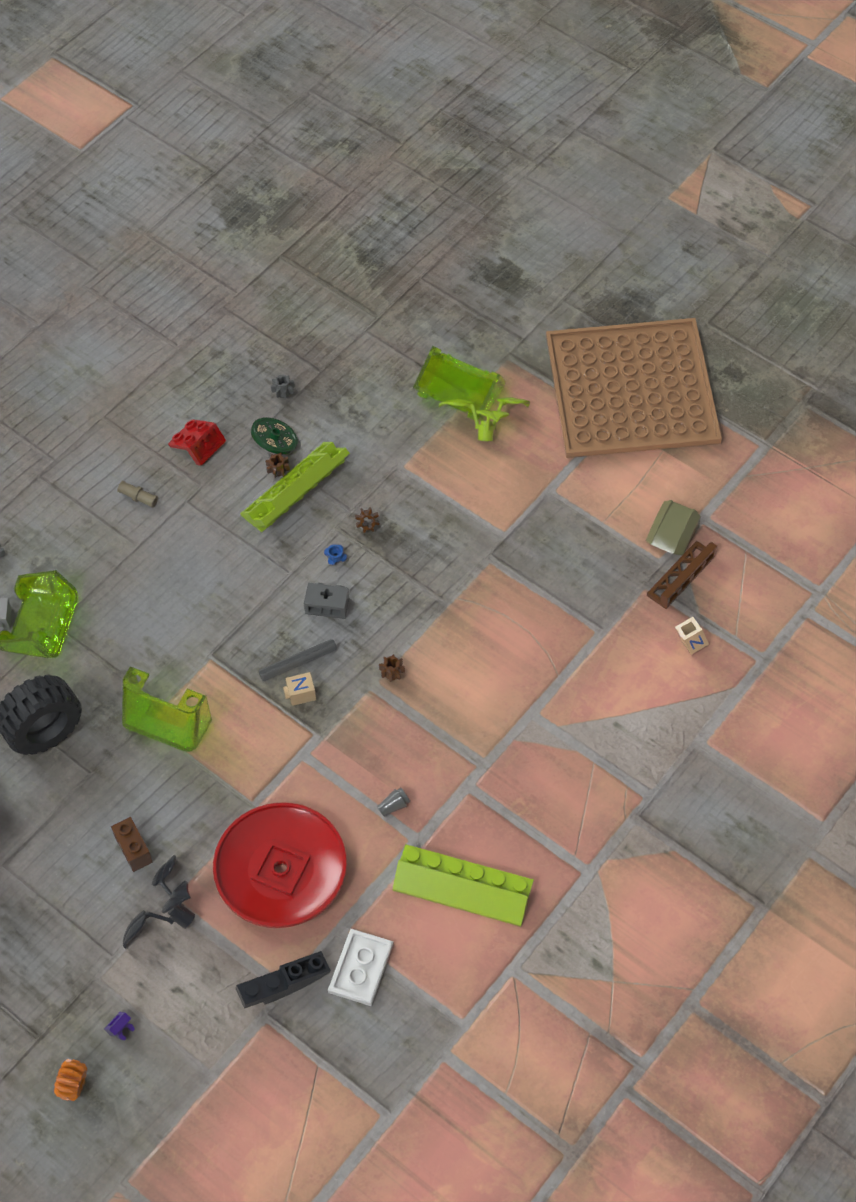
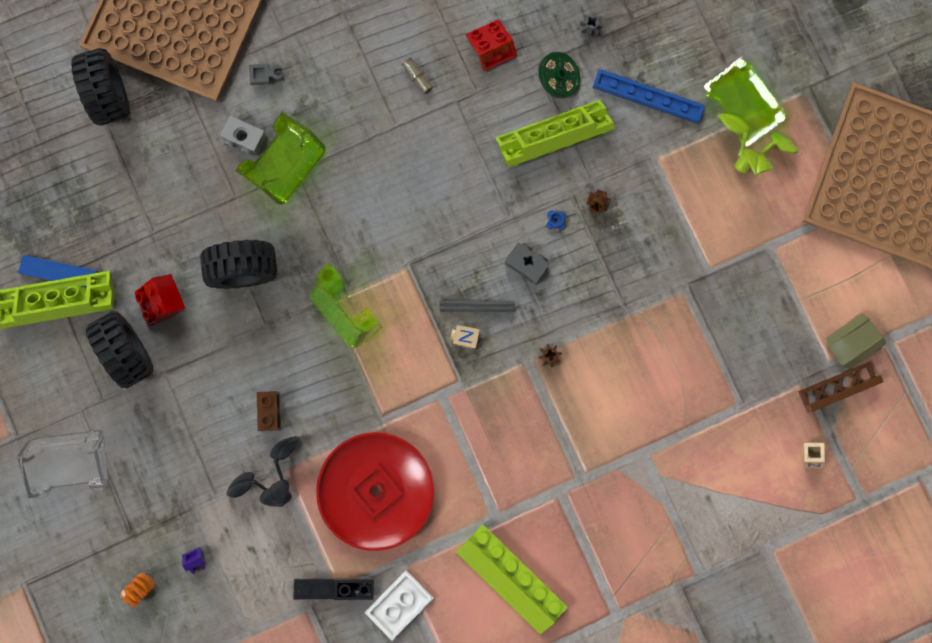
camera: 25 degrees right, 25 degrees up
reddish brown gear [265,453,290,478] -> none
dark grey cone [377,787,410,817] -> none
none -> blue tile [592,69,705,124]

